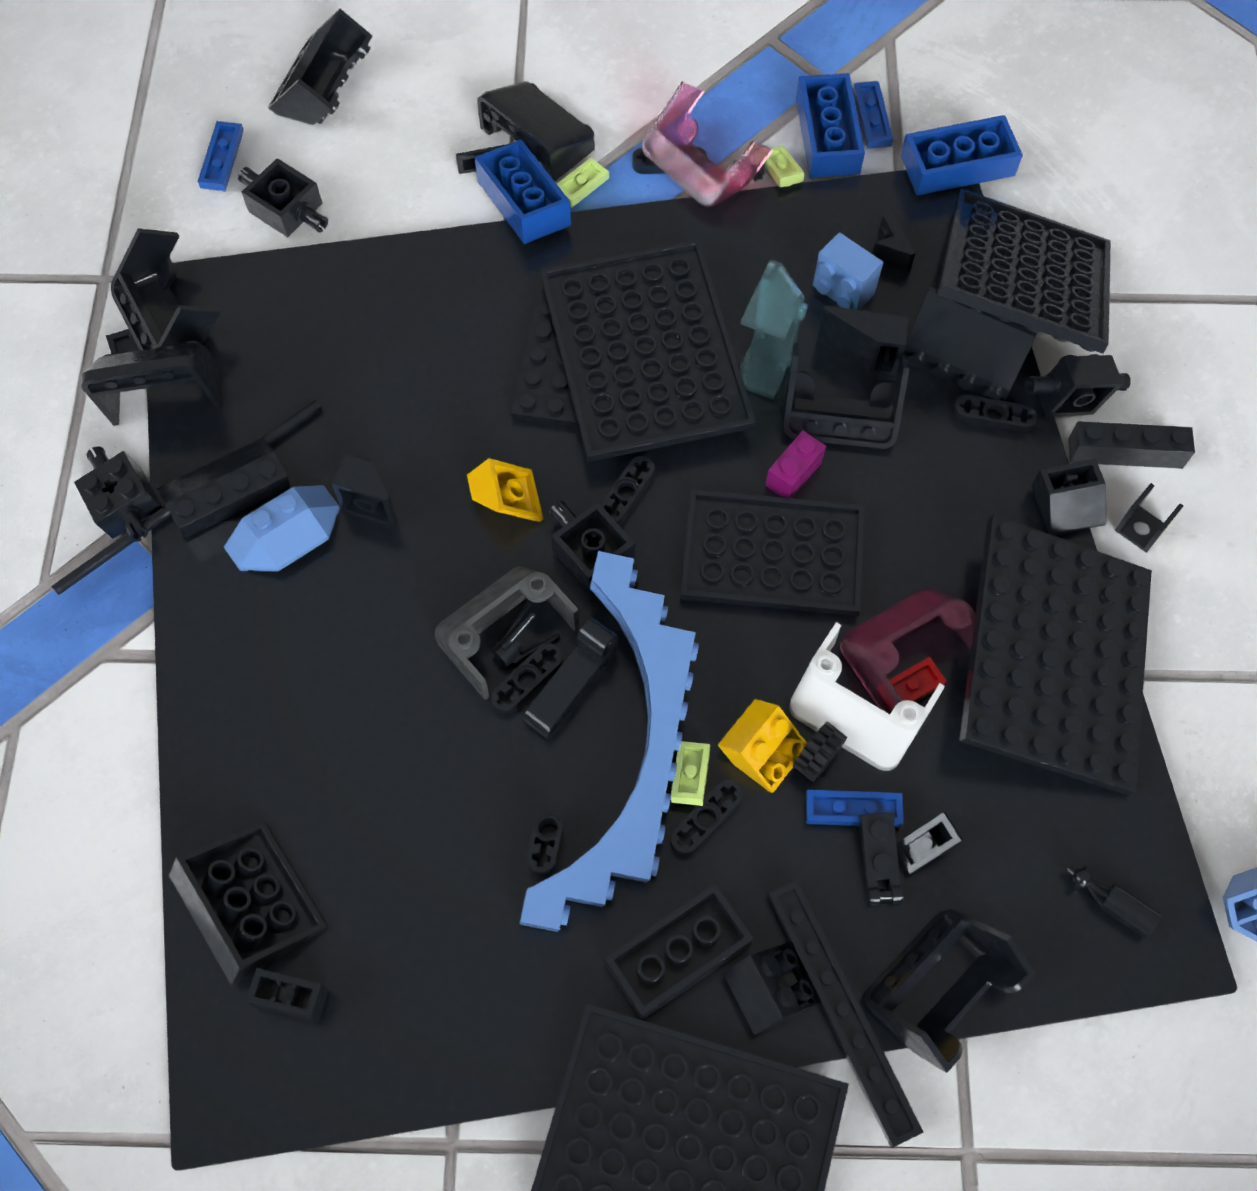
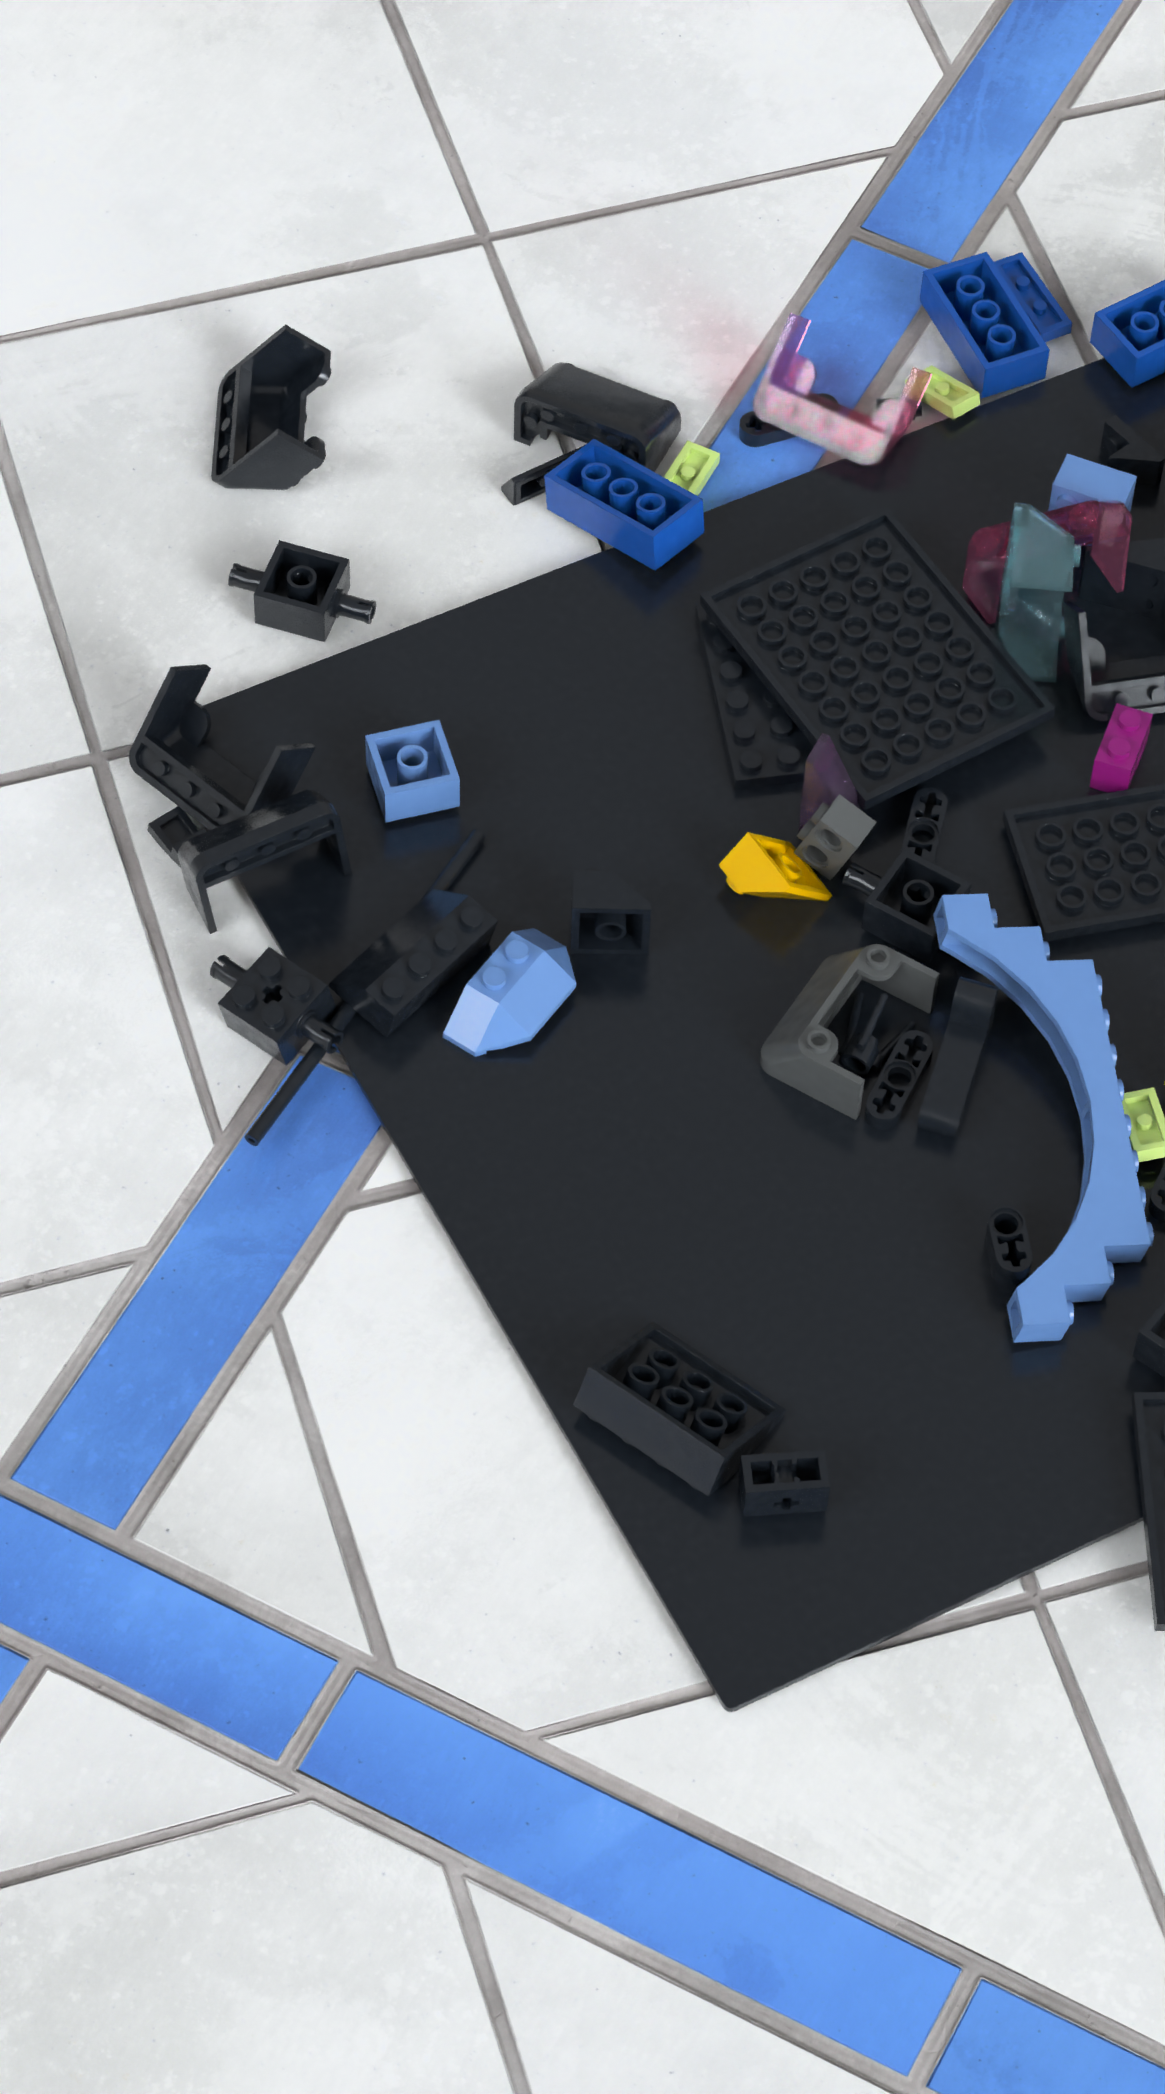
camera: 20 degrees left, 10 degrees down
blue plate [198,121,244,191] -> none
none -> medium blue brick [365,720,460,823]
none -> dark grey brick [793,794,876,880]
none -> clear purple slope [799,733,858,830]
none -> clear pink windscreen [962,500,1132,624]

